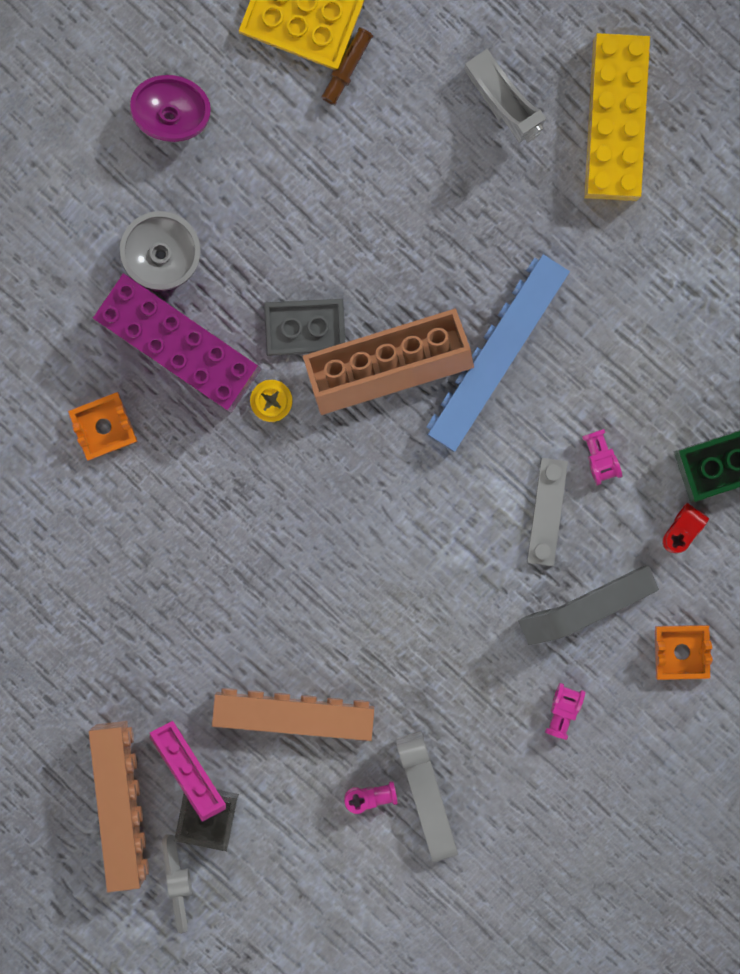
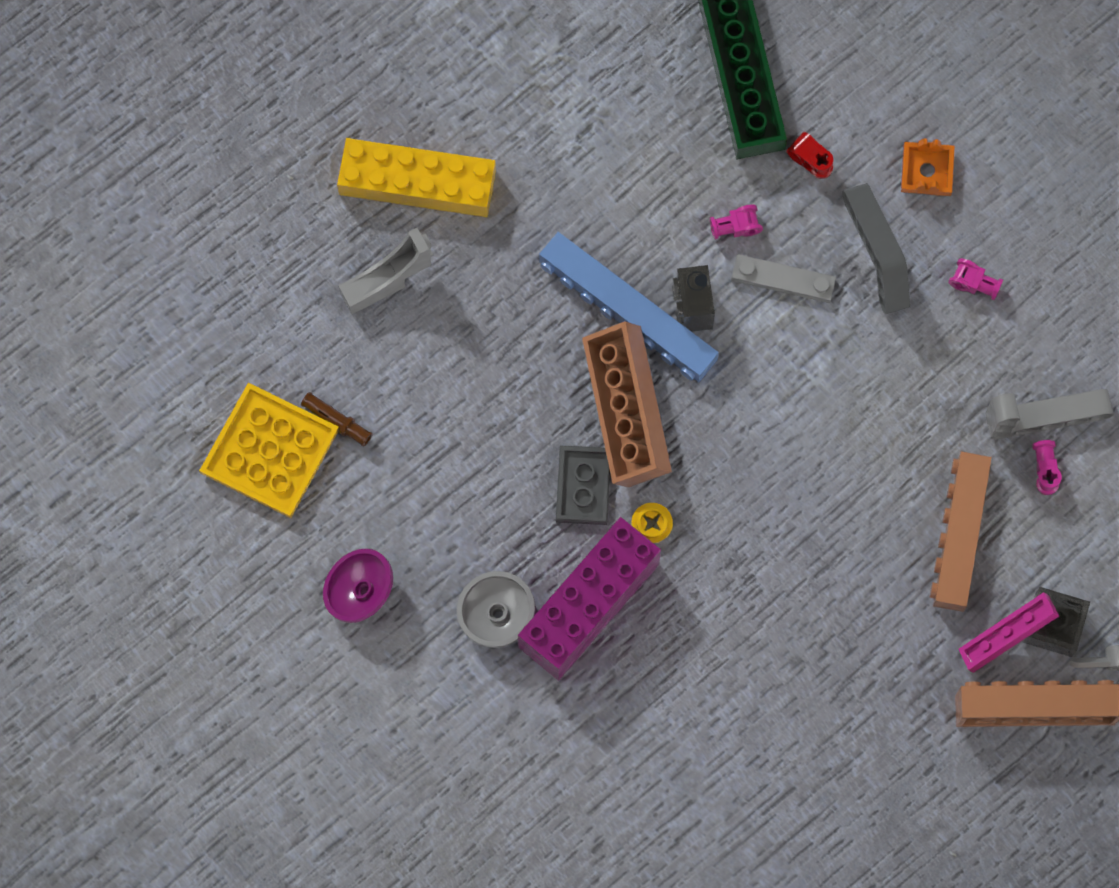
camera: 85 degrees left, 15 degrees down
orange piece [68,392,138,461] -> none
none -> clear smoke brick [672,265,715,332]

